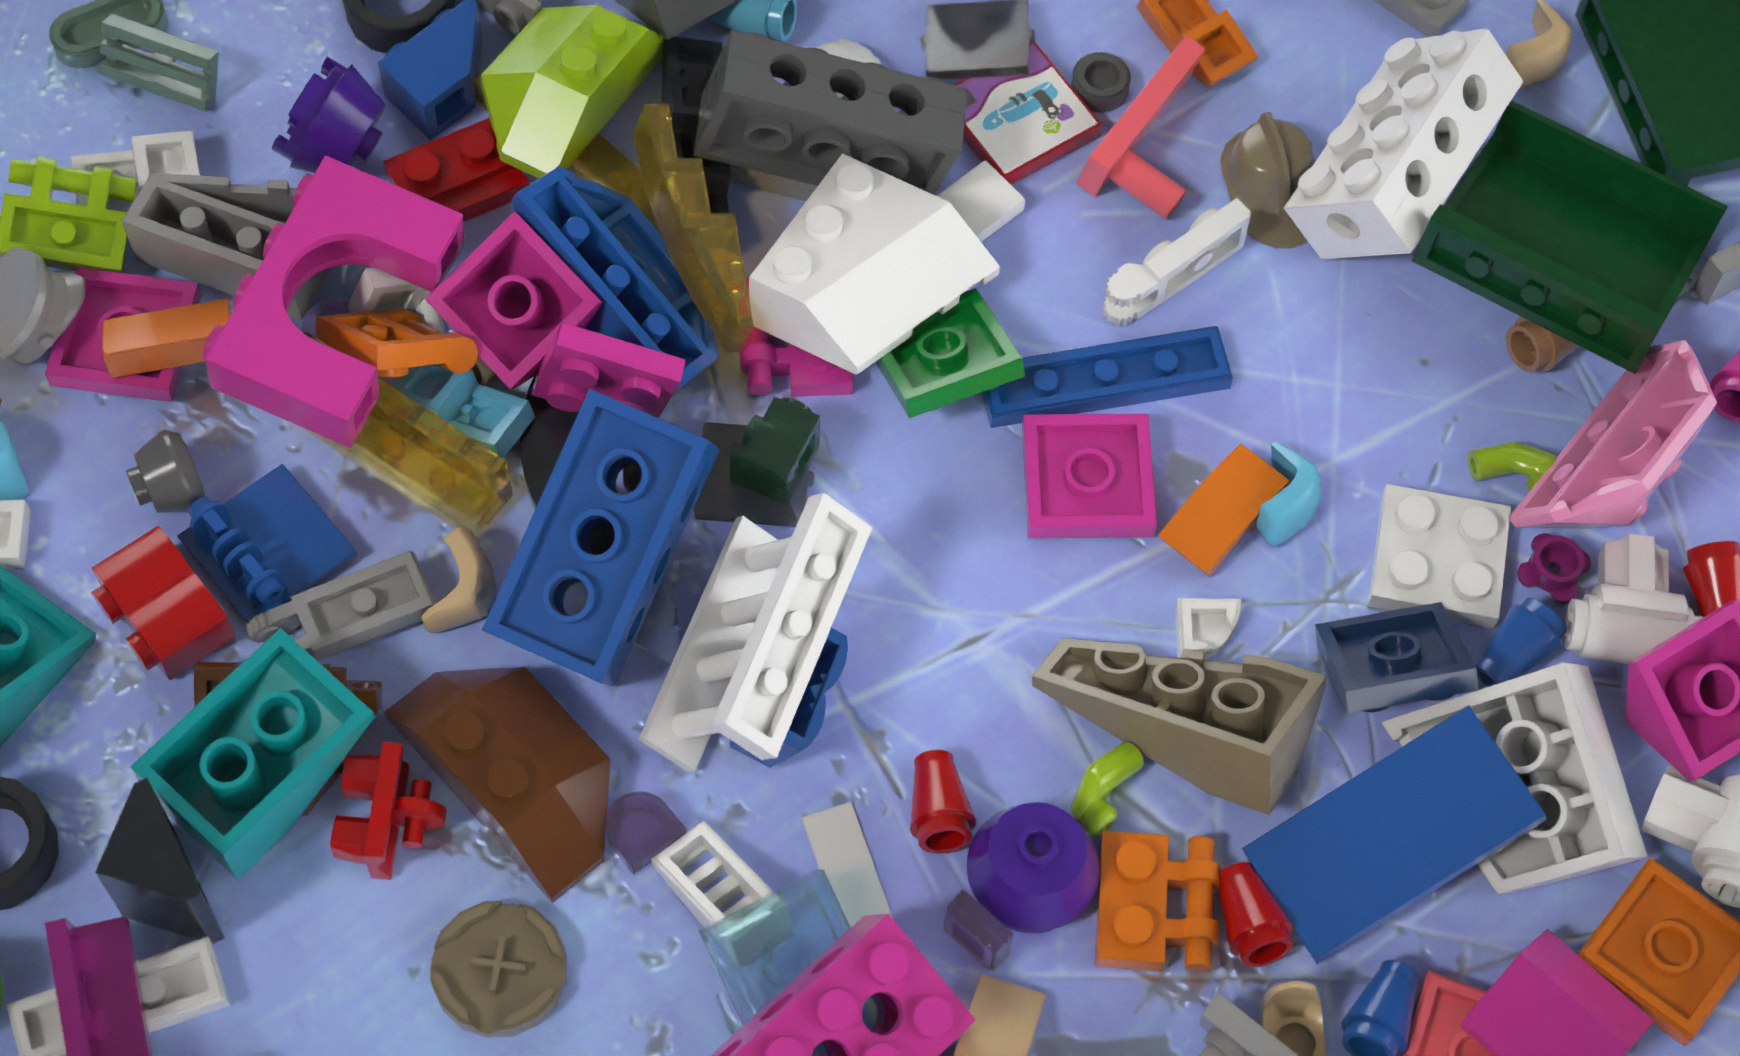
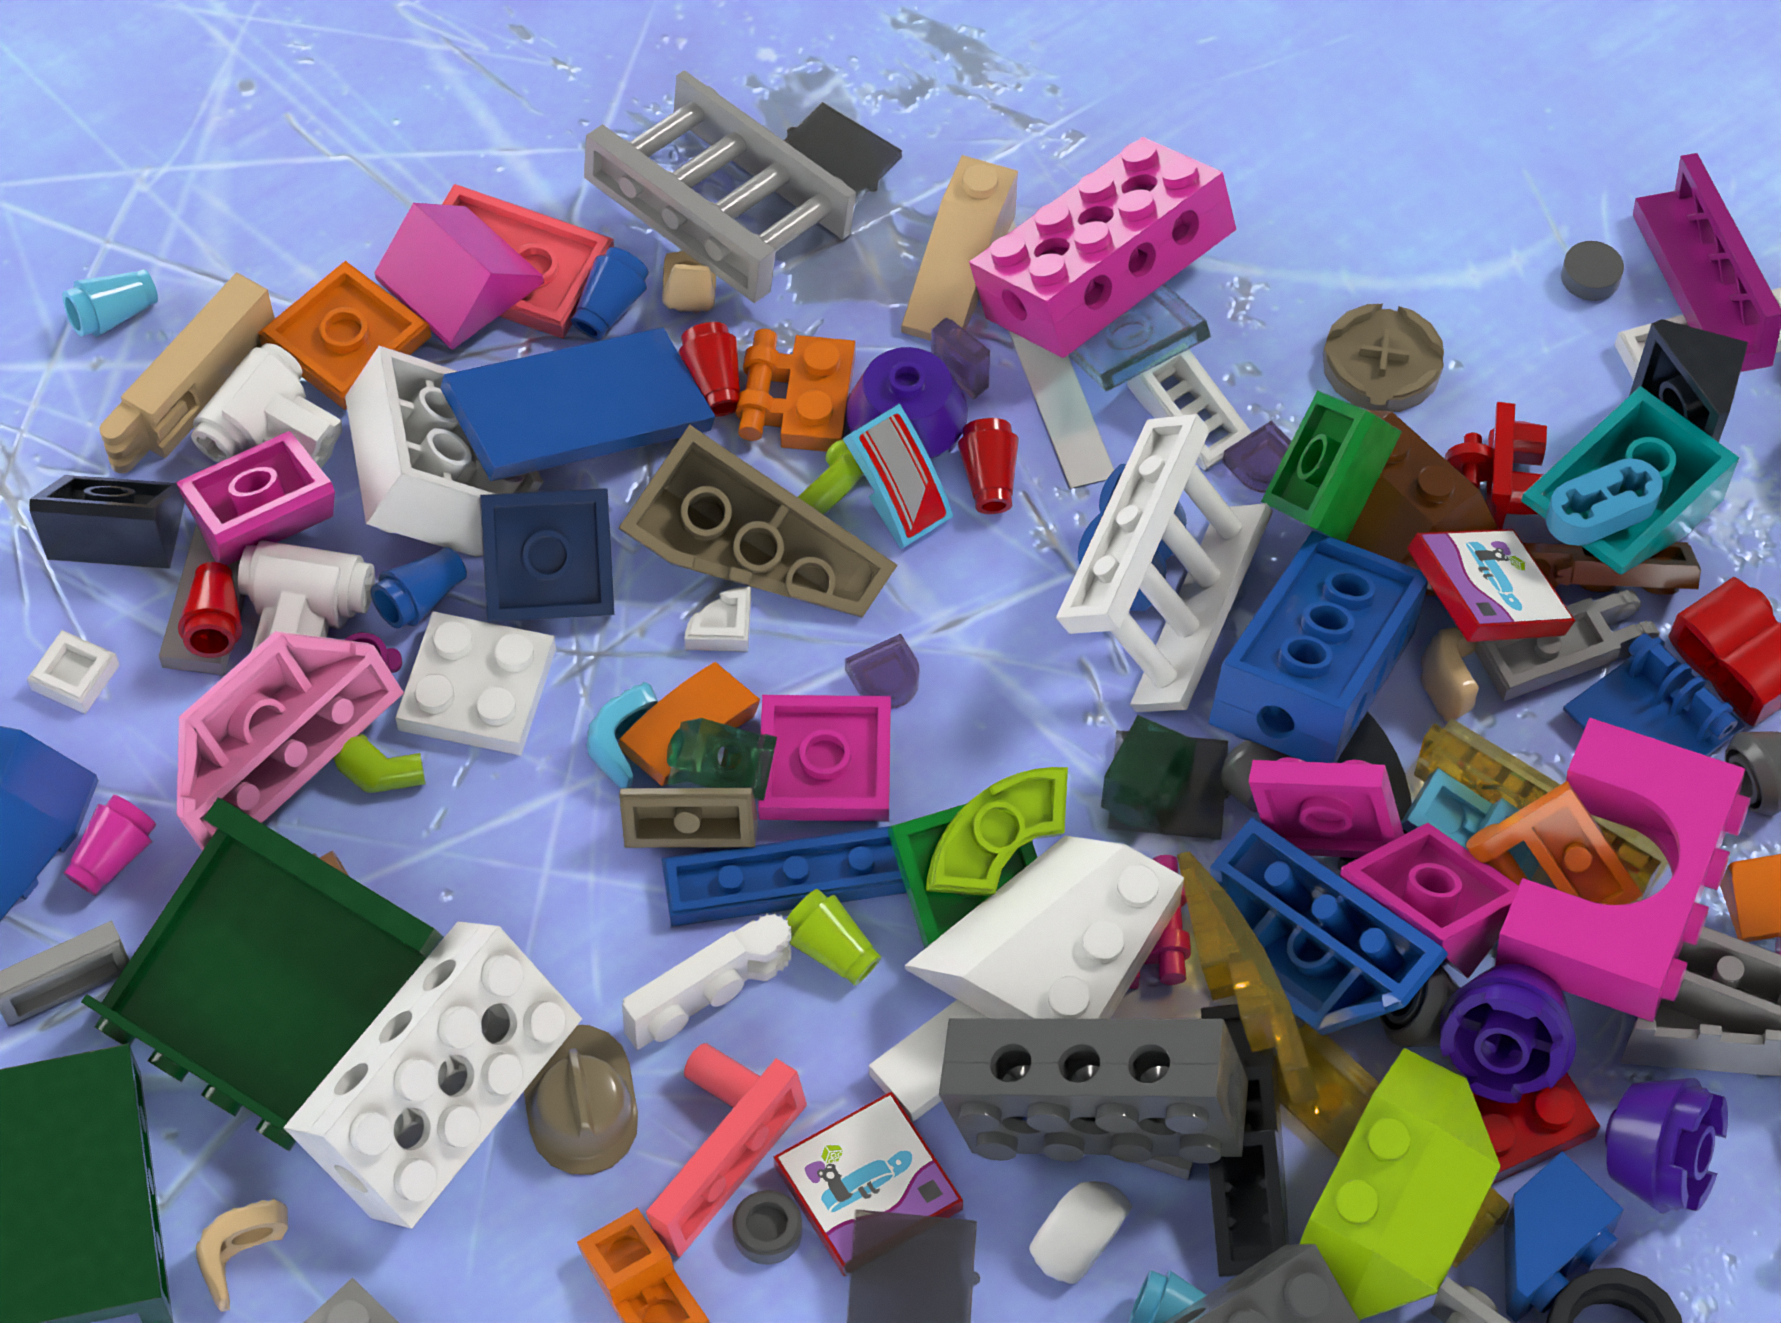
camera: 175 degrees left, 5 degrees down
none -> dark tan slope [619,788,758,848]
none -> clear green brick [667,718,777,802]
none -> lime cone [786,889,882,986]
none -> slope [843,404,954,549]
none -> clear purple tile [845,634,920,709]
none -> lime tile [926,767,1068,896]
none -> green slope [1261,390,1402,543]
none -> tile [1407,529,1575,642]
none -> dark purple cone [1439,964,1576,1103]
none -> dark azure beam [1546,458,1663,546]

